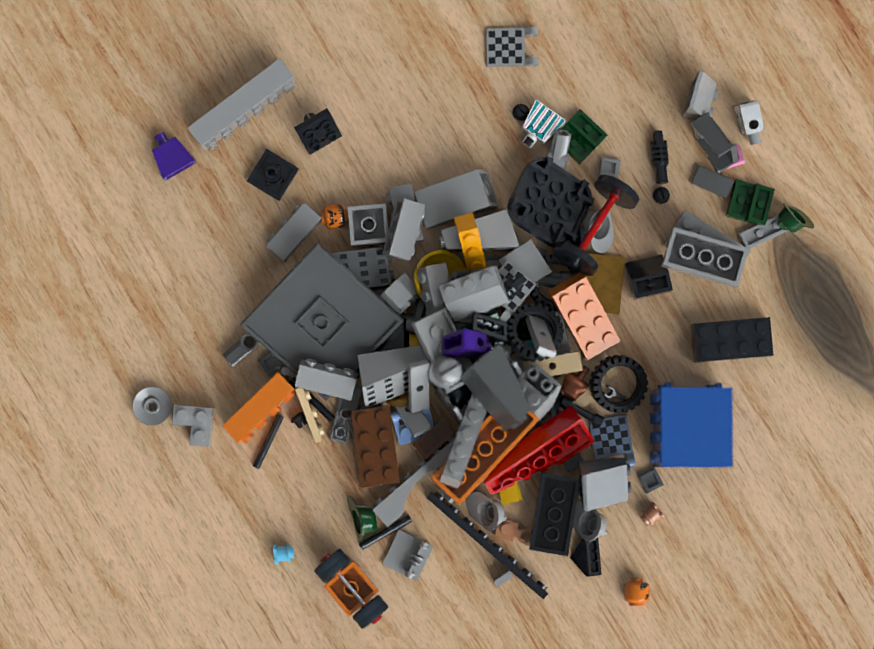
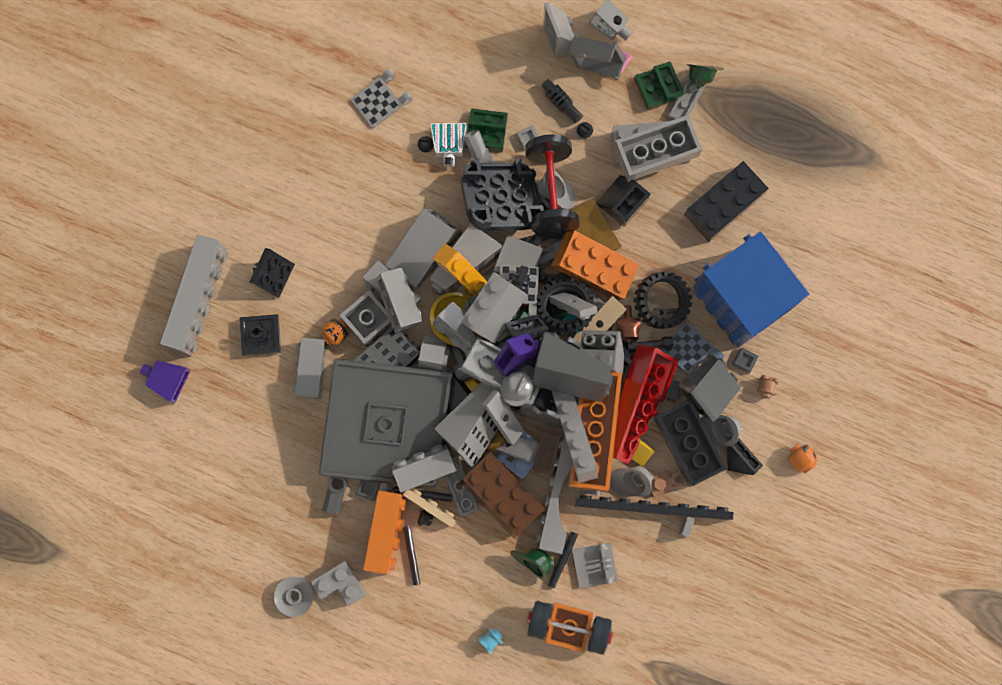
camera: 30 degrees left, 5 degrees down
dark grey tile [691,166,734,199] -> none

